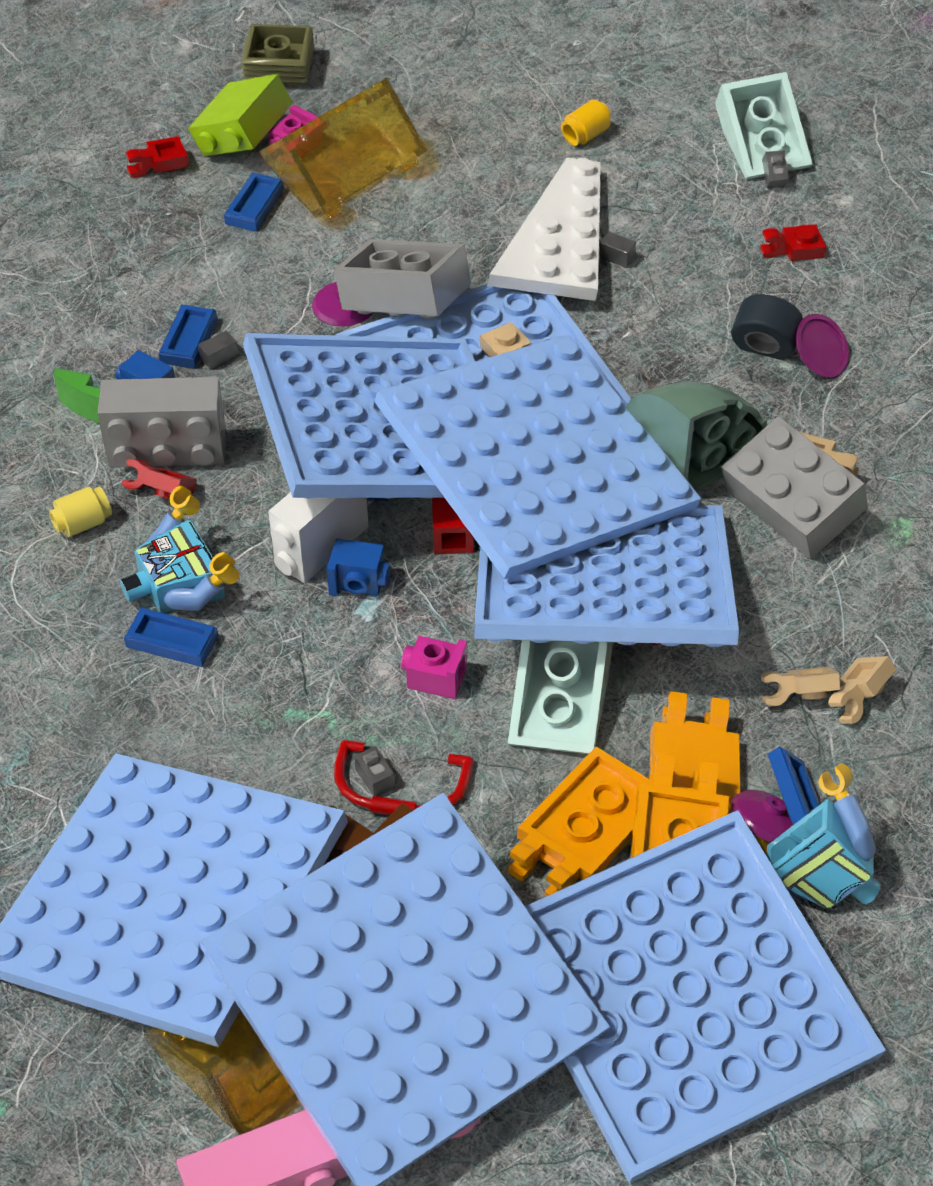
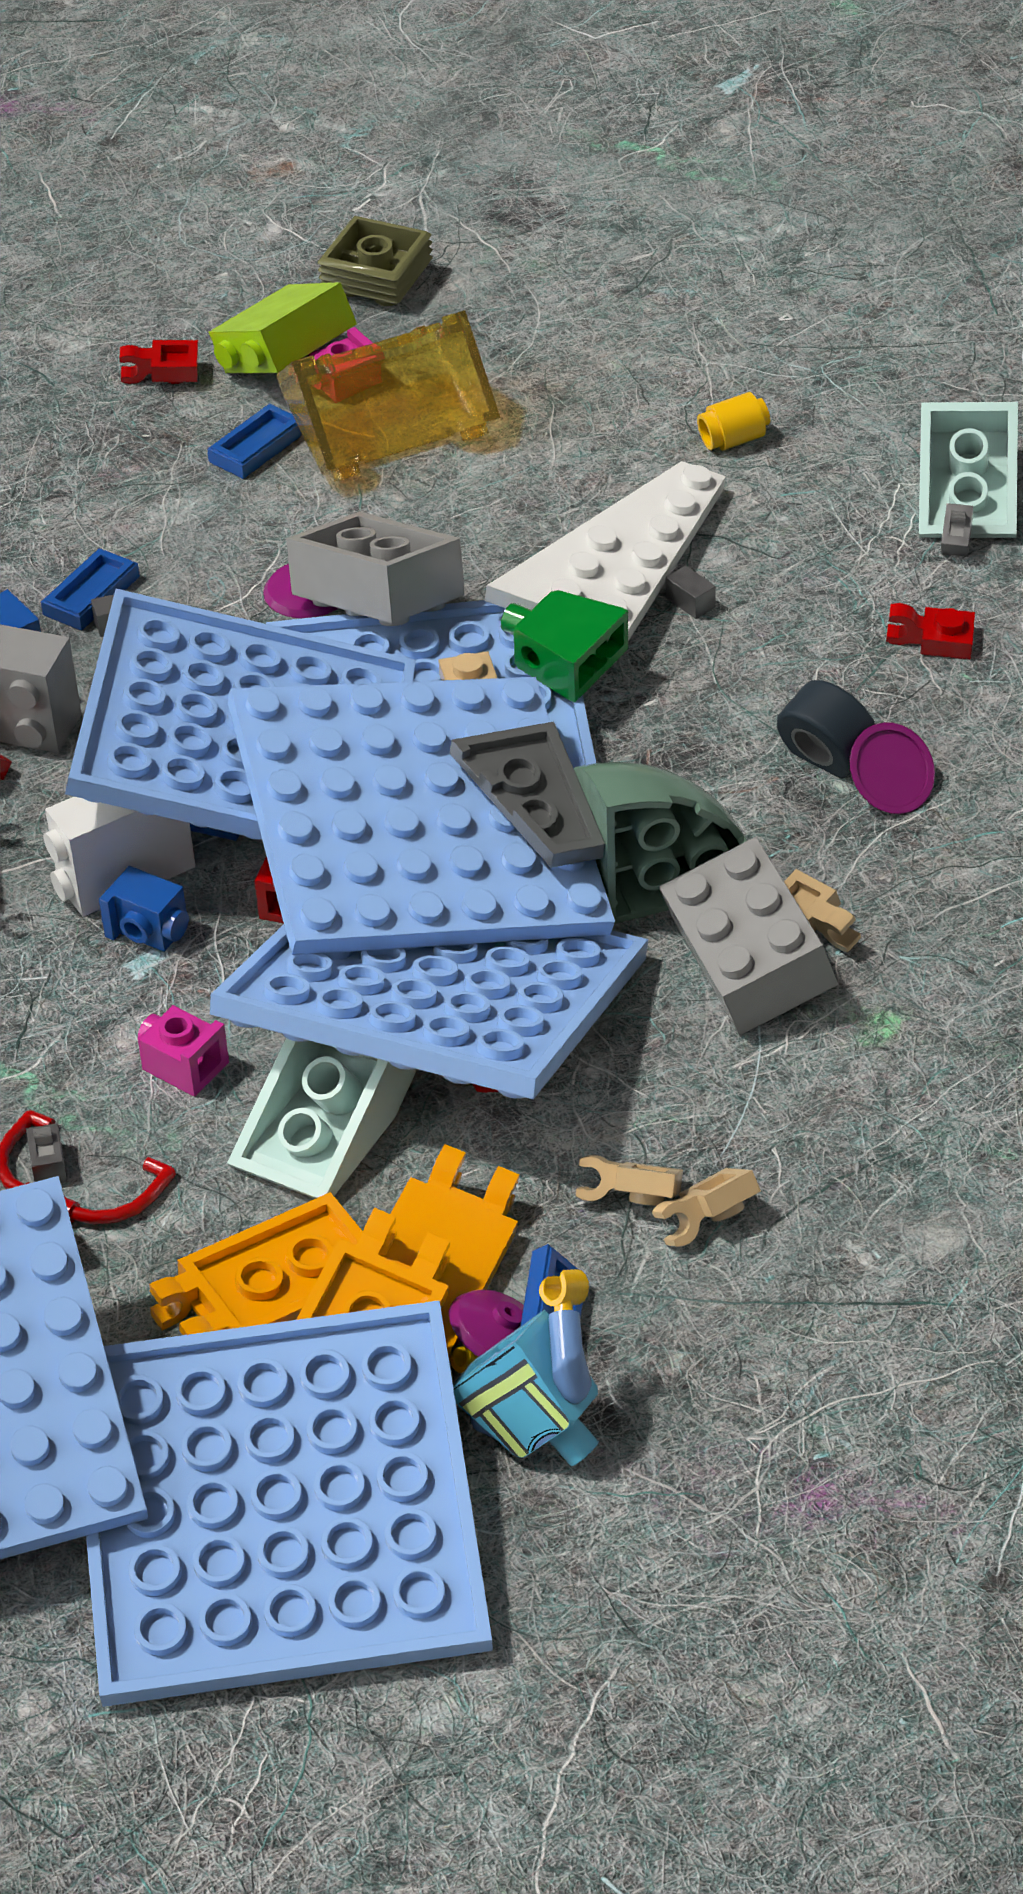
camera: 20 degrees right, 5 degrees down
none -> dark grey wing [450,721,605,868]
none -> green torso [501,590,628,702]

